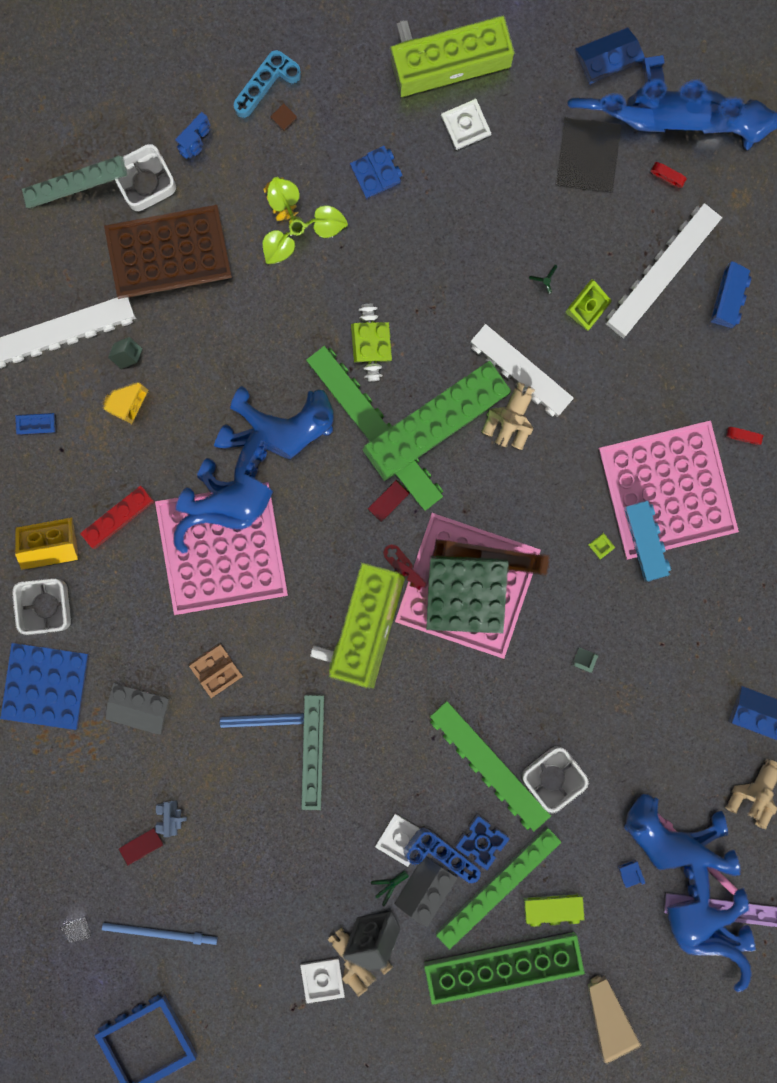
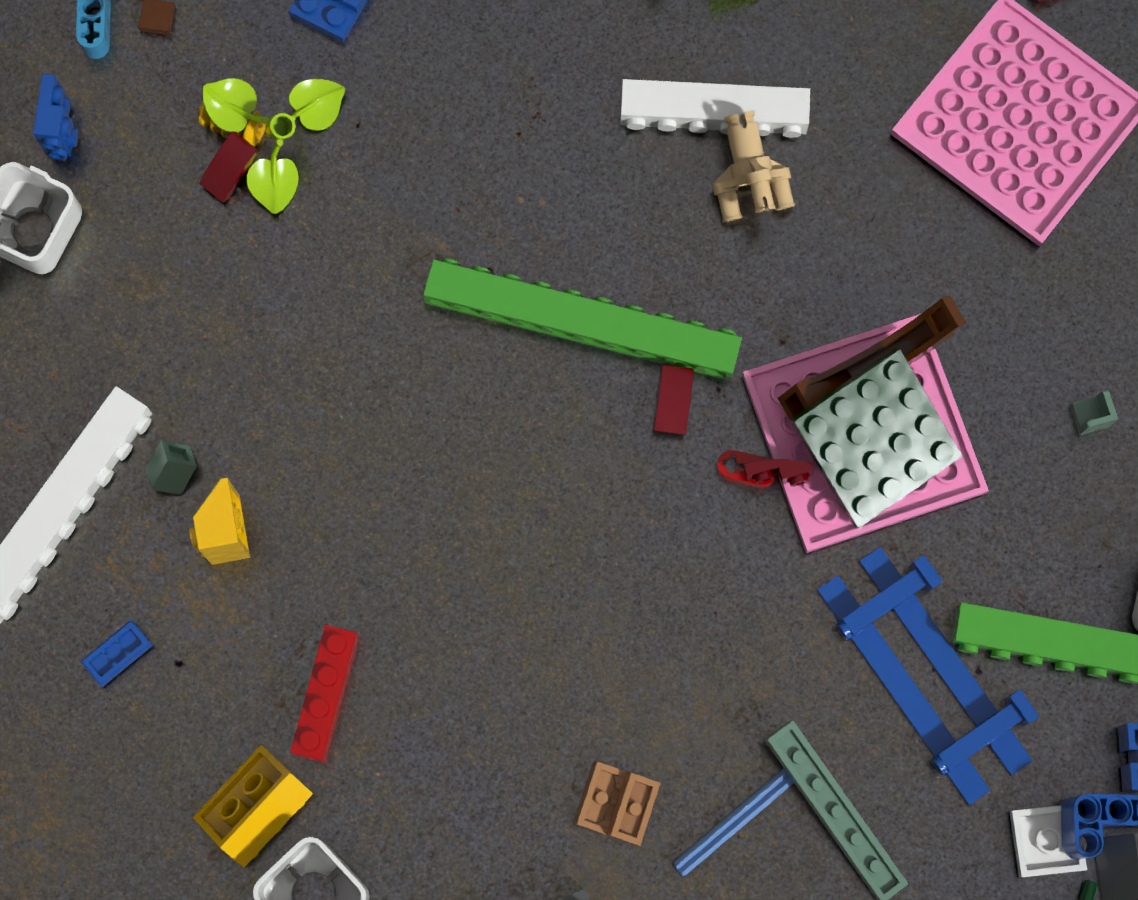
camera: 40 degrees left, 10 degrees down
reddish brown plate [104,205,232,299] -> none
bright pink plate [155,482,288,615] -> none
blue animal [173,386,334,554] -> none
lime piece [311,563,405,688] -> none
lime plate [351,304,392,381] -> none
bright green brick [362,360,512,481] -> none
lime tile [588,533,615,559] -> none
dark azure brick [624,501,671,582] -> none
none -> dark red slope [199,131,258,203]
none -> blue fence [817,547,1040,806]

